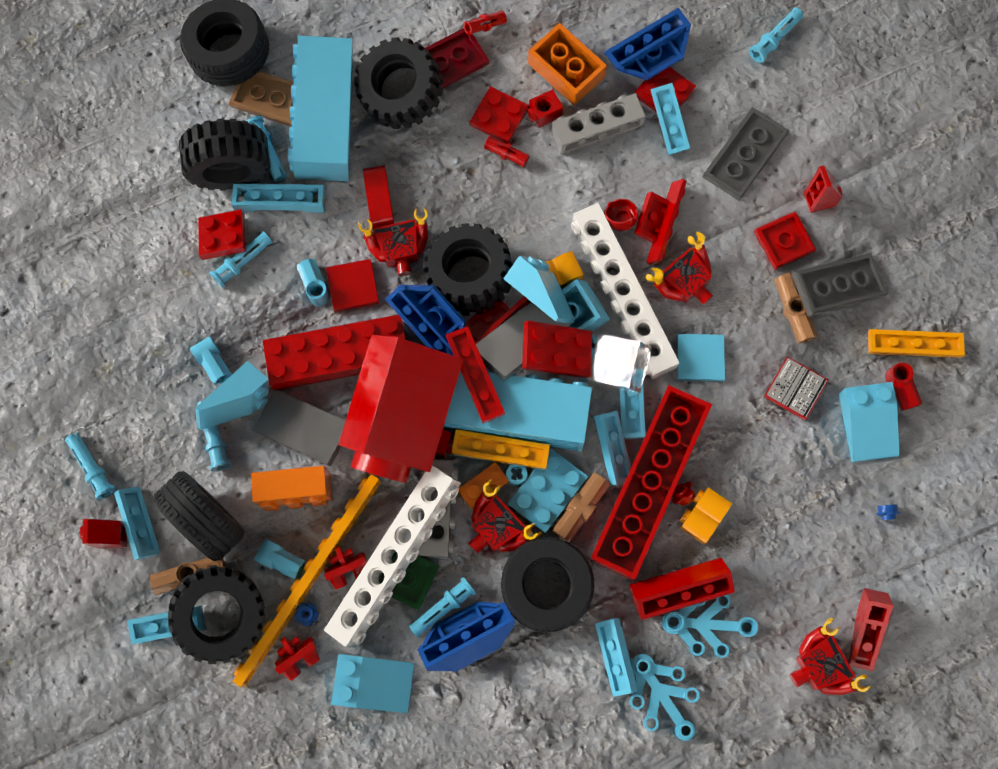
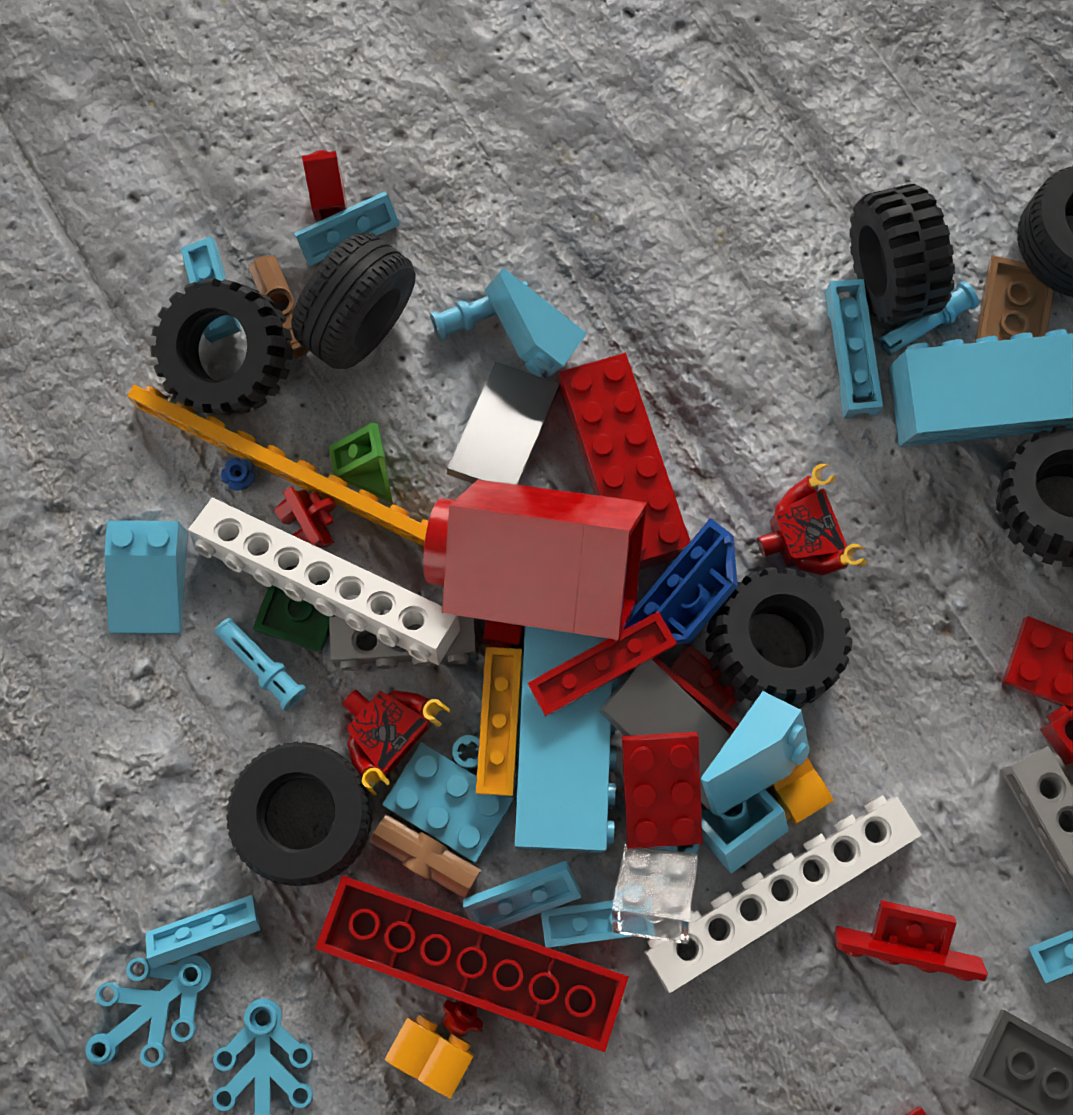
camera: 80 degrees right, 0 degrees up
medium azure pin [65,433,116,500] -> none
medium azure piece [190,336,232,385] -> none
red plate [198,209,246,260] -> none
medium azure pin [209,231,272,288] -> none
orange brick [251,465,333,511] -> none
medium azure piece [254,538,306,580] -> none
red hips [274,636,320,681] -> none
medium azure piece [297,259,330,307] -> none
red tile [326,259,379,312] -> none
red beam [363,165,394,230] -> none
blue wedge [418,602,516,672] -> none
orange plate [458,462,509,510] -> none
red pin [484,136,530,168] -> none
red hair [603,199,639,231] -> none
red brick [629,557,735,620] -> none
red torso [646,232,713,305] -> none
medium azure tile [677,334,725,382] -> none
none -> bright green slope [329,422,393,503]

